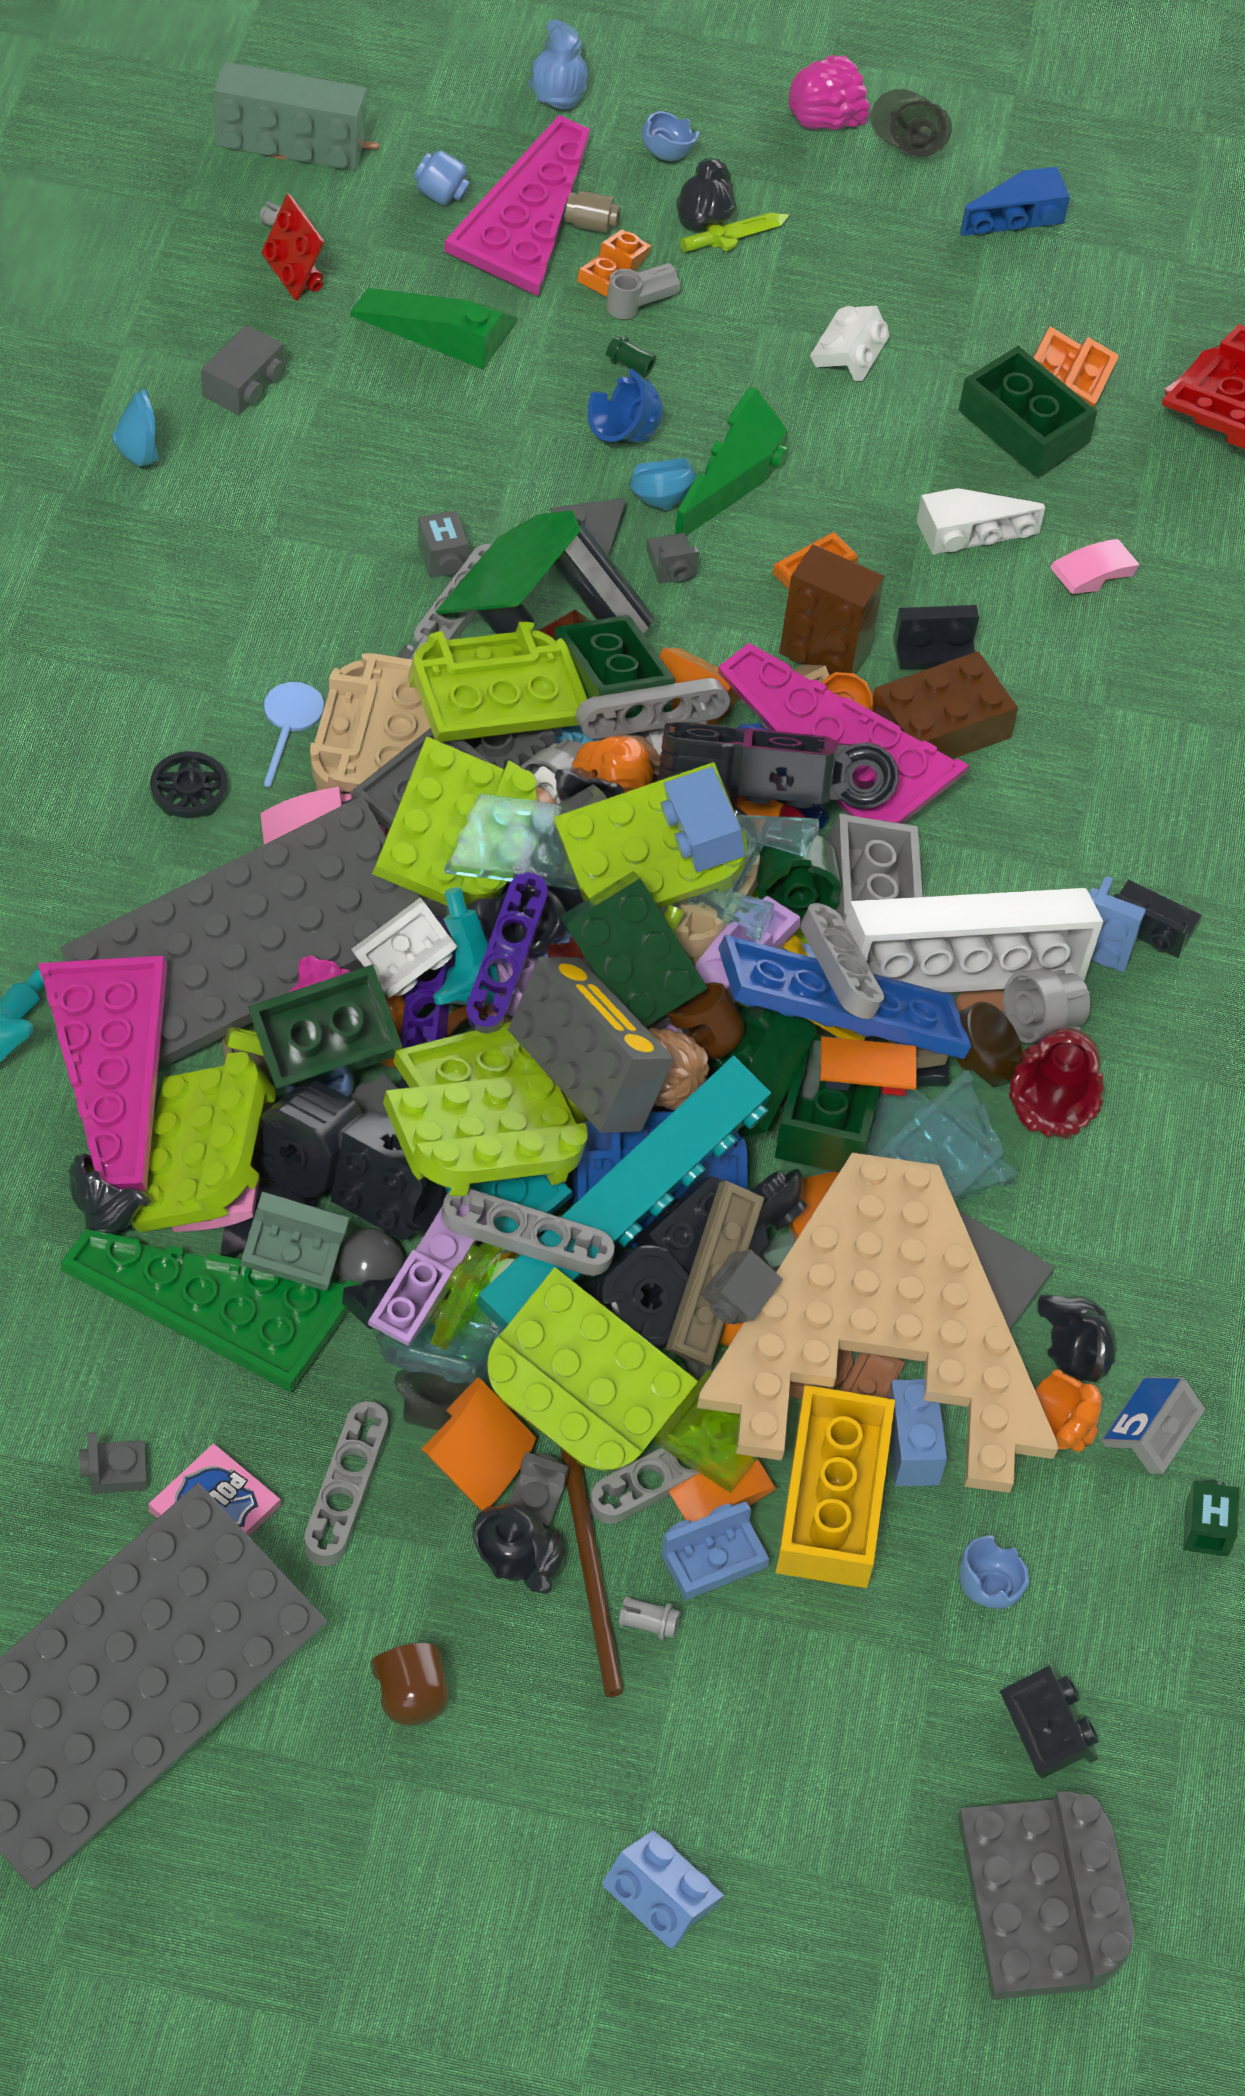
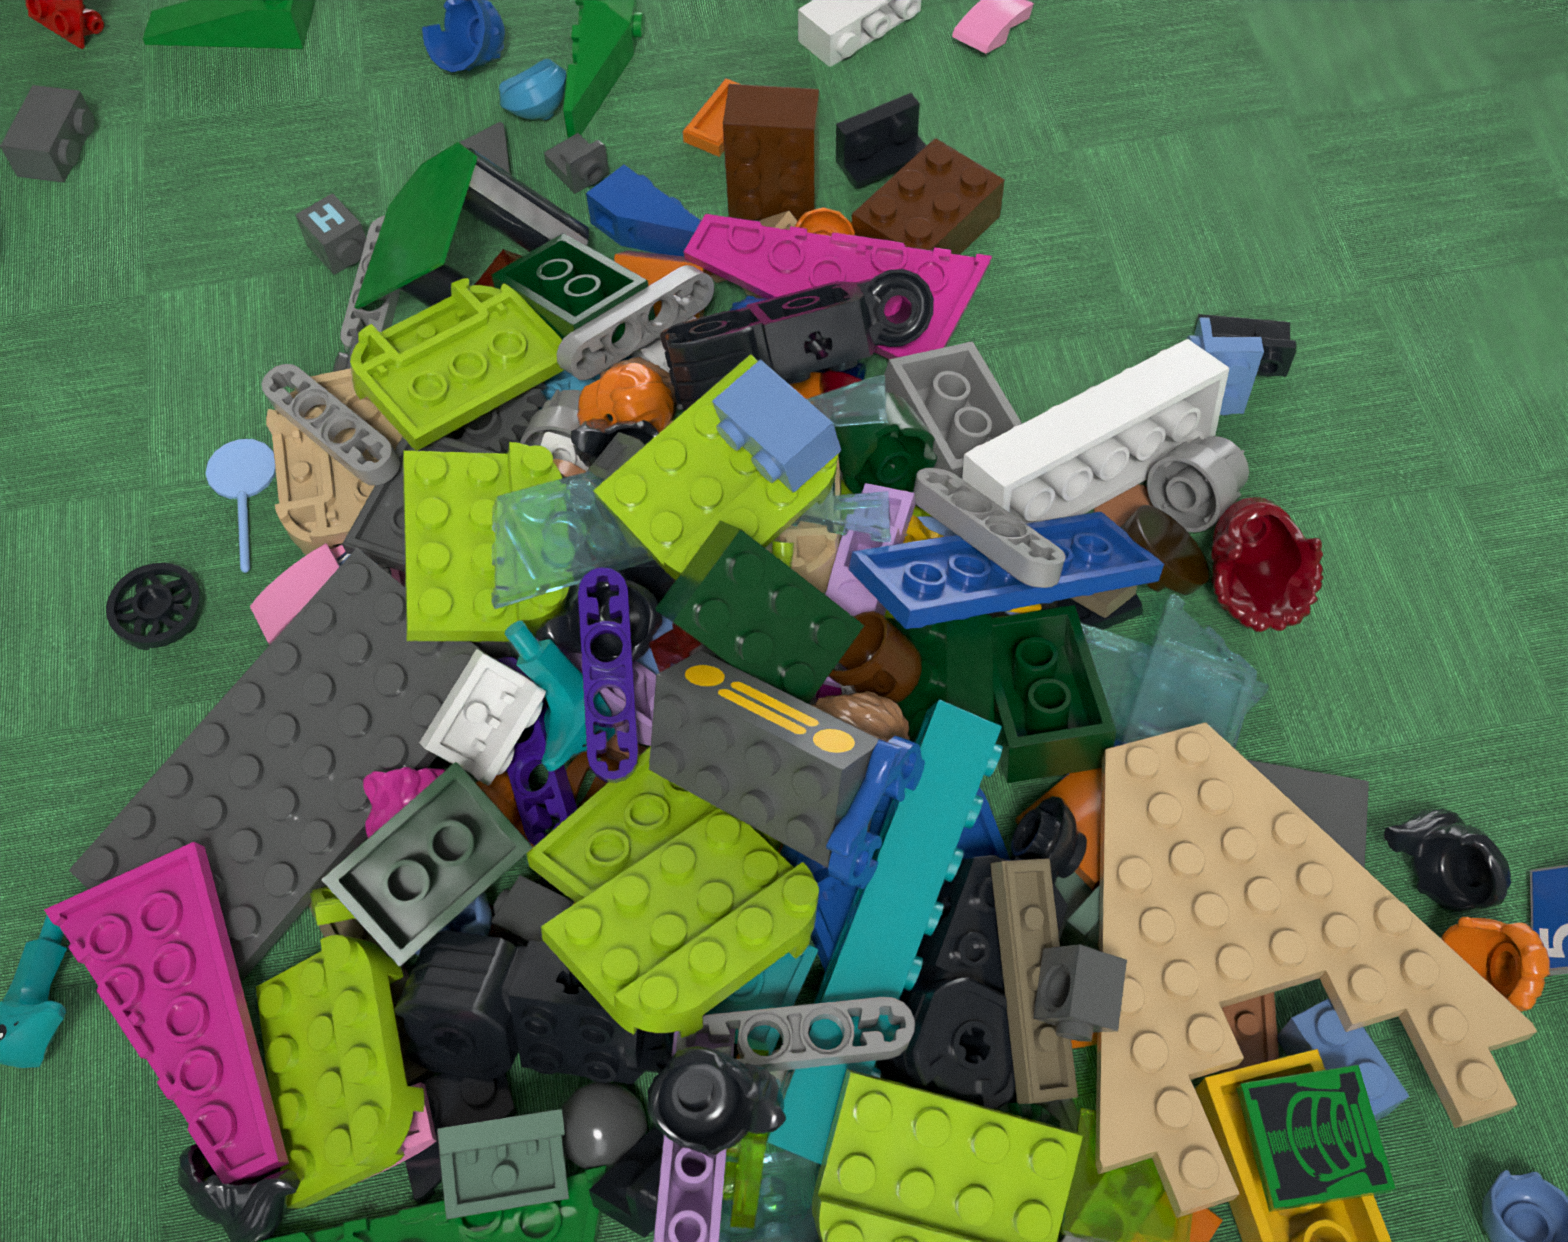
camera: 15 degrees left, 5 degrees up
orange piece [820,1036,916,1096] -> none
none -> light grey beam [261,364,400,485]
none -> blue slope [586,165,702,257]
none -> black hair [647,1046,786,1158]
none -> blue helmet [826,736,925,889]
none -> tile [1236,1065,1396,1212]

